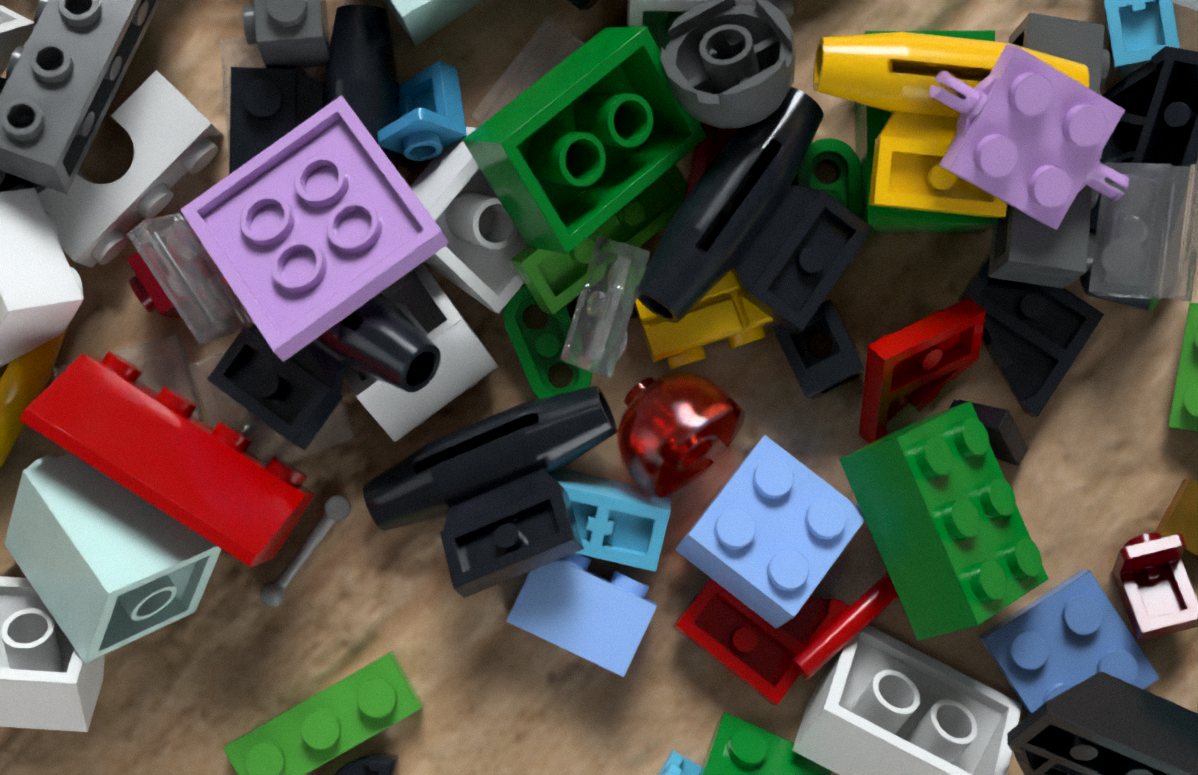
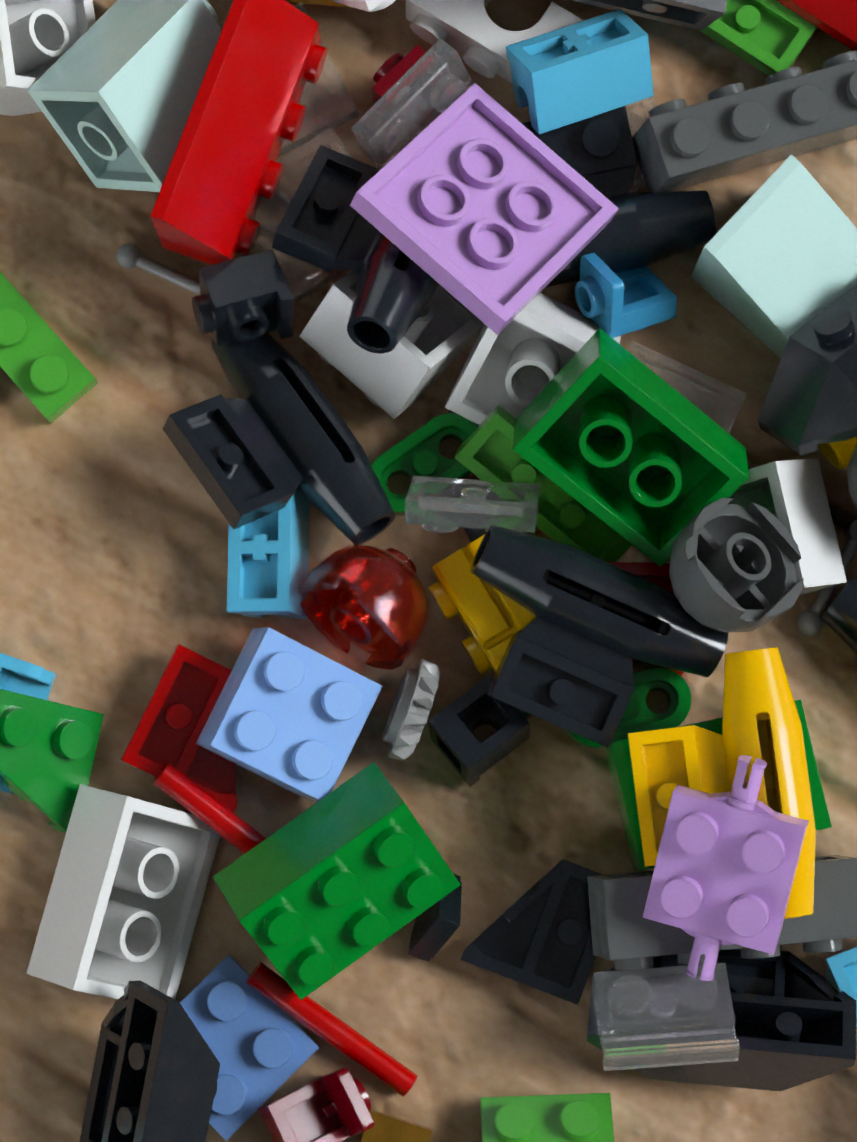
camera: 80 degrees right, 5 degrees down
light blue brick [506,553,657,677] -> none
red wing [859,297,986,444] -> none
none -> black brick [192,249,294,346]
none -> red bar [245,962,418,1097]
none -> light grey gear [382,659,440,760]
none -> medium azure hinge [506,9,654,134]

